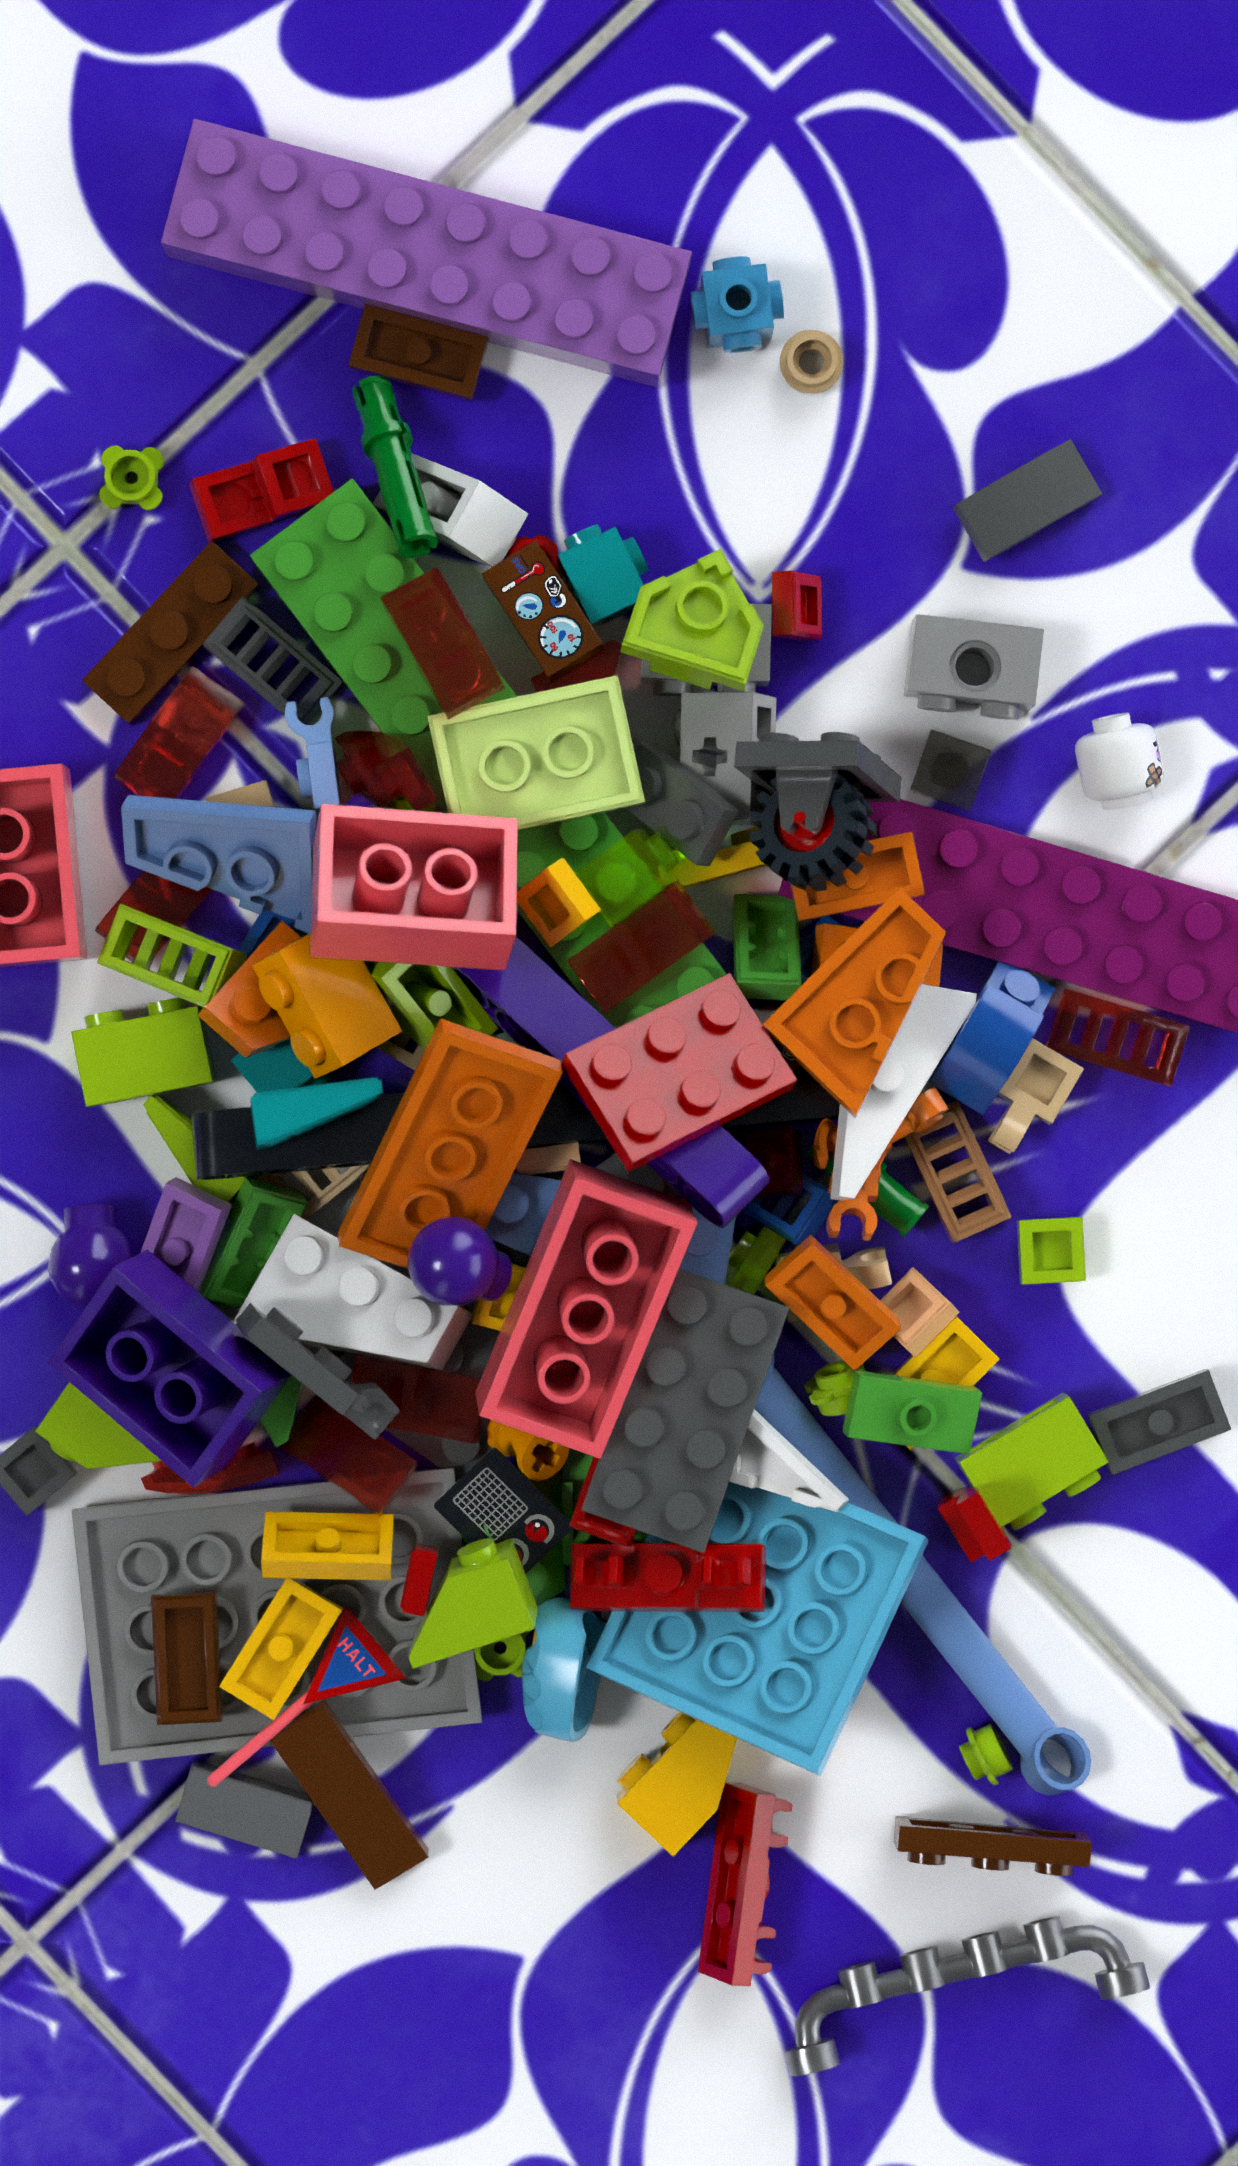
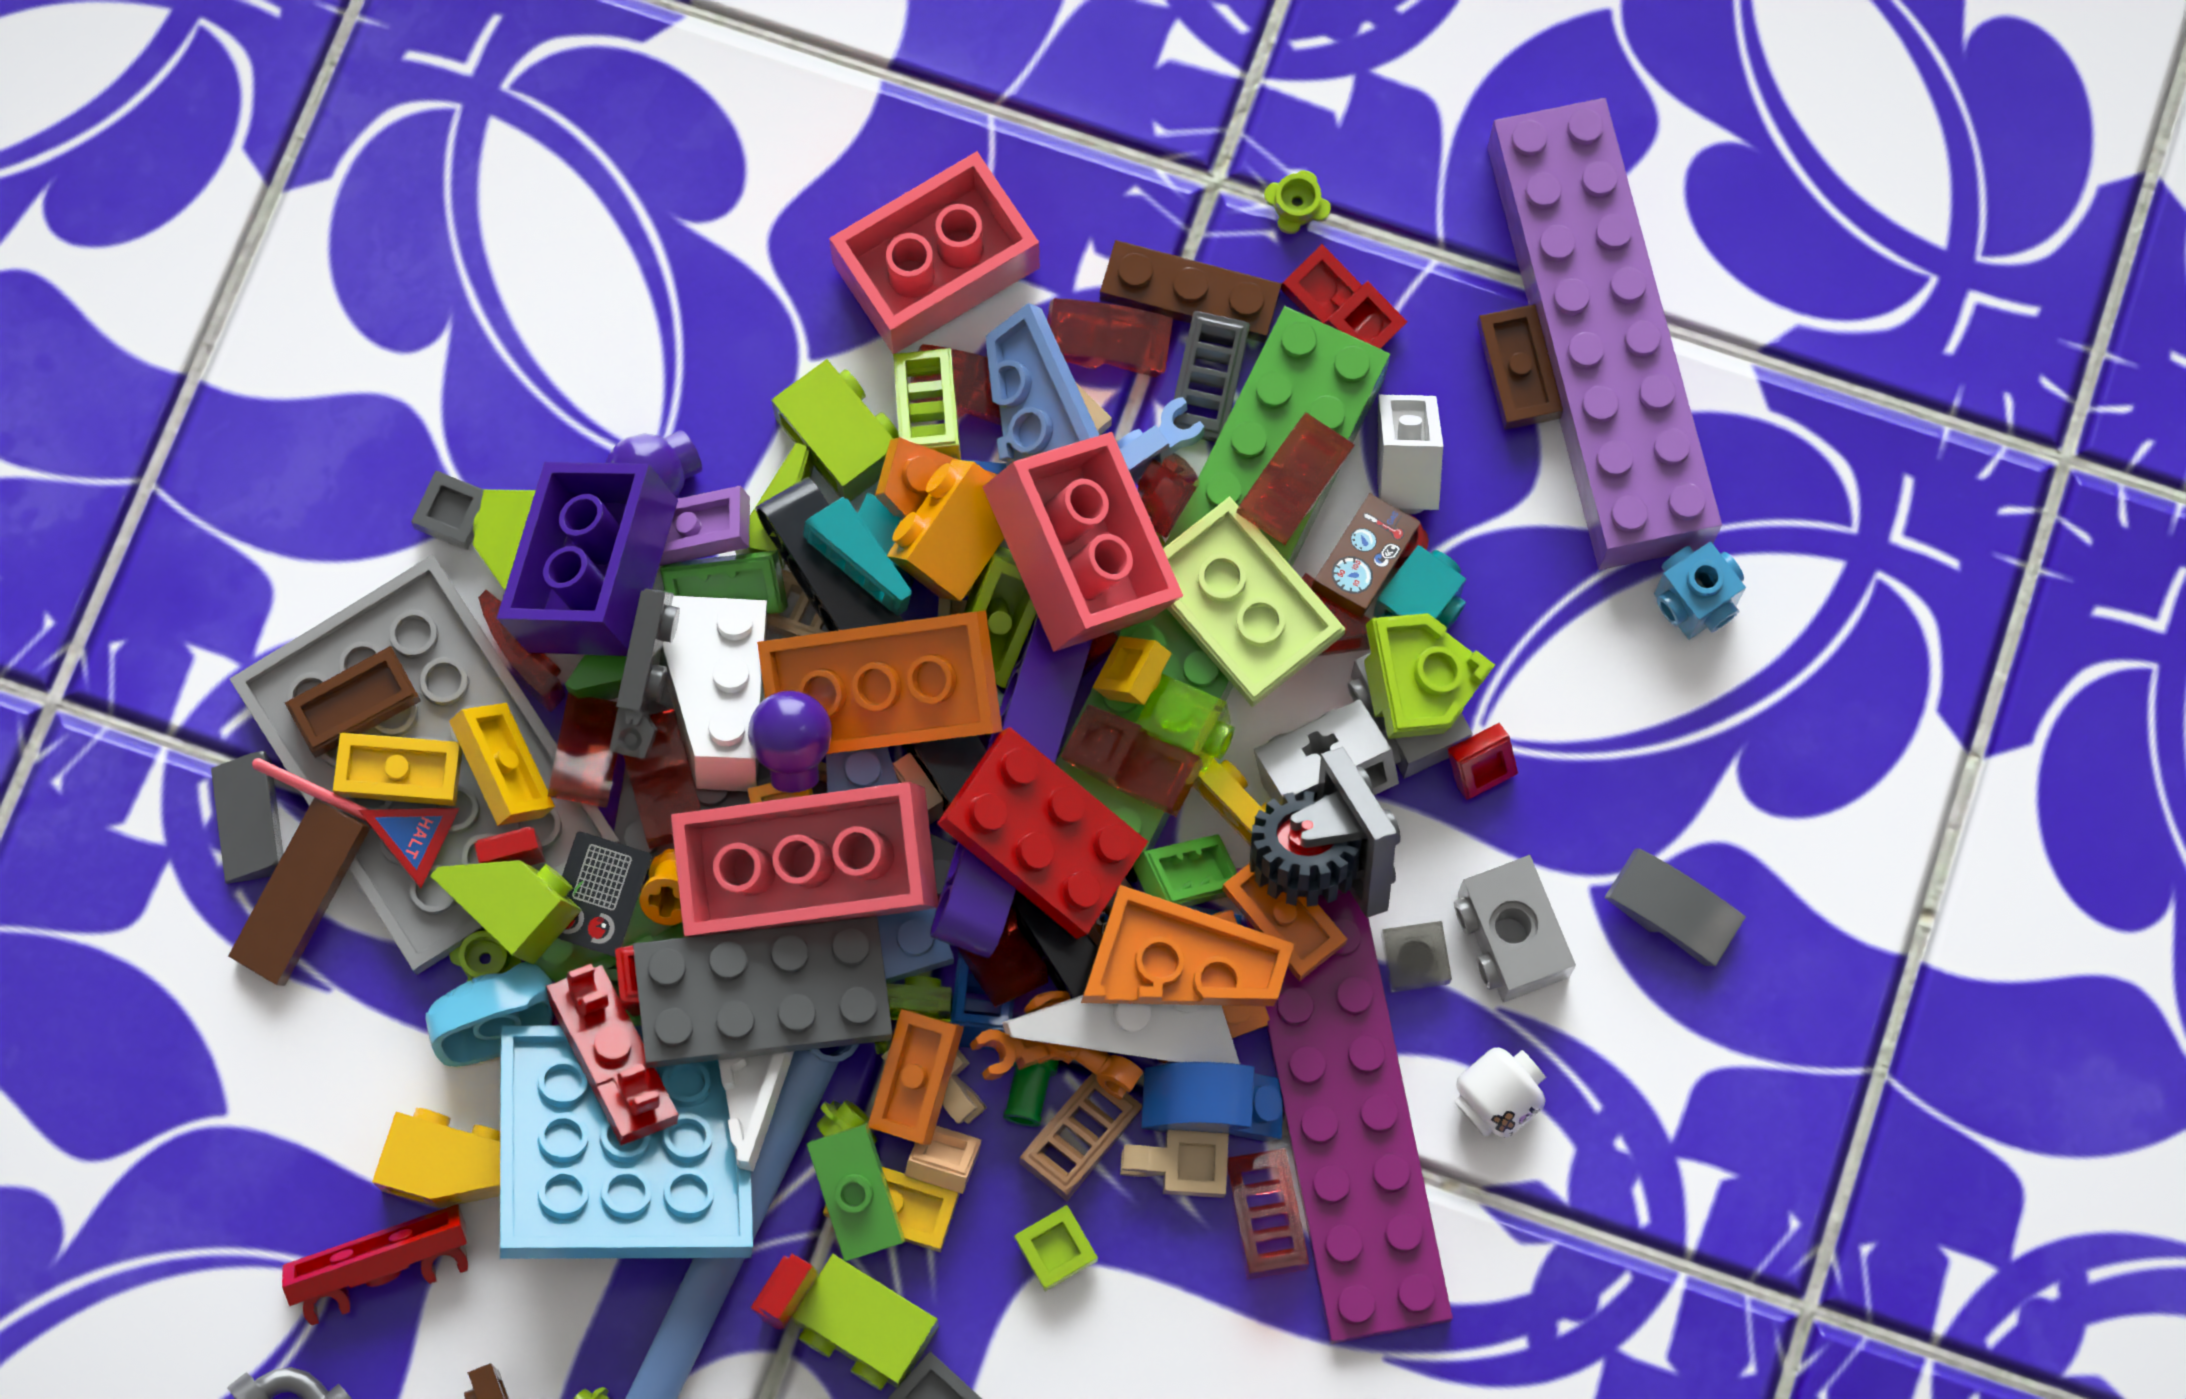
camera: 65 degrees right, 15 degrees down
green pin [352,375,438,558] -> none
dark grey hinge [626,738,739,866] -> none
tan plate [779,330,843,395] -> none

